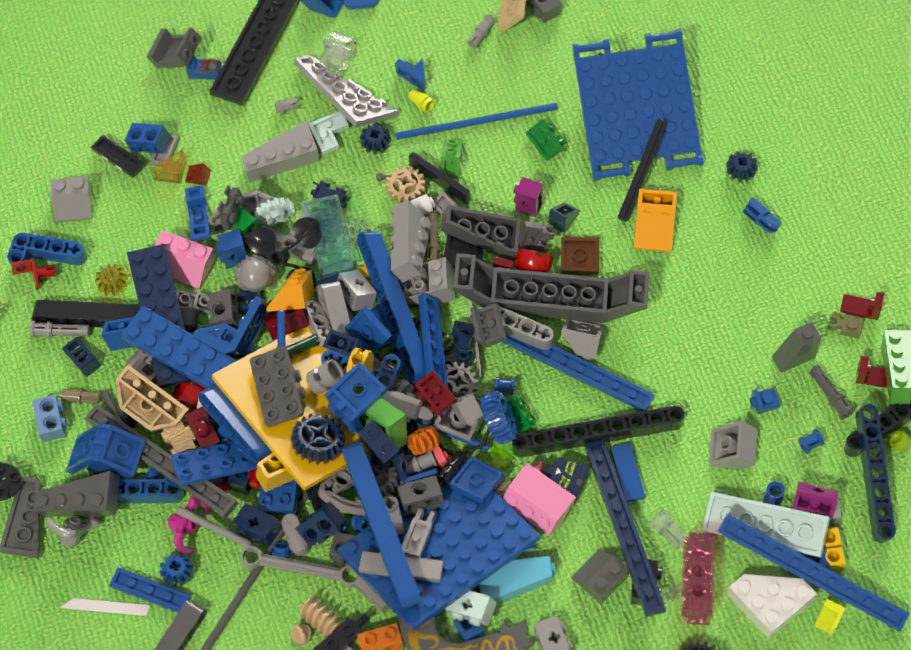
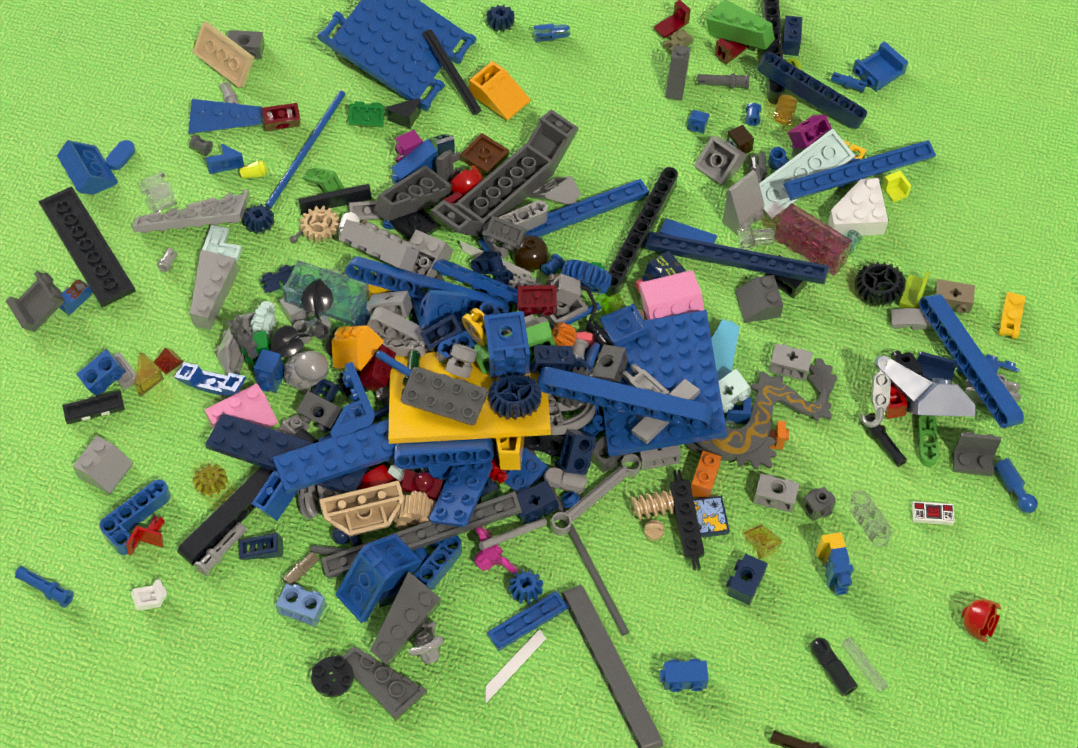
camera: 60 degrees left, 5 degrees down
none -> blue wing [188,99,263,135]
none -> dark grey bush [189,135,213,156]
none -> dark red brick [262,103,301,131]
none -> black slope [386,98,421,129]
none -> blue slope [391,139,438,185]
none -> dark brown cylinder [512,235,549,273]
none -> light grey slope [722,170,765,235]
none -> dark brown brick [727,125,754,154]
none -> dark grey arm [748,152,767,183]
none -> clear yellow gear [774,94,798,125]
none -> clear light blue bush [839,230,862,254]

